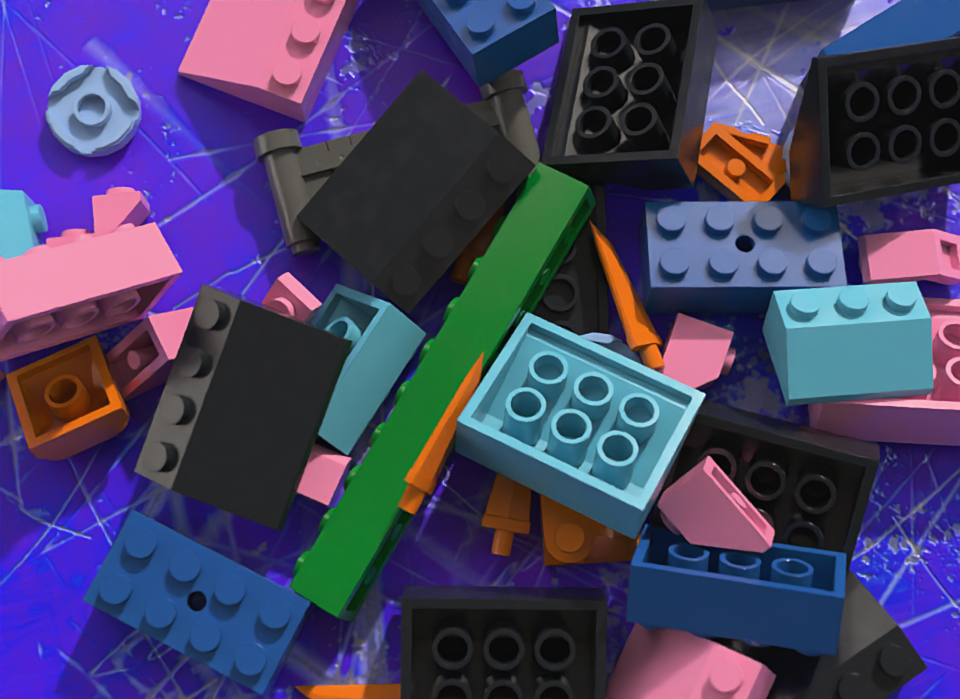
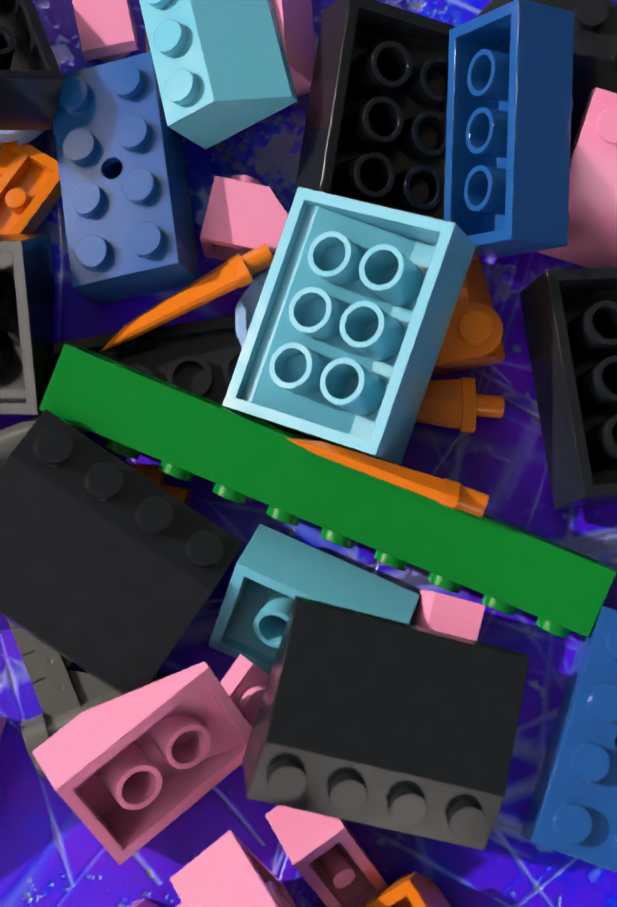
camera: 90 degrees left, 0 degrees up
bright pink slope [657,456,775,553] -> none
none -> bright pink slope [32,662,252,865]

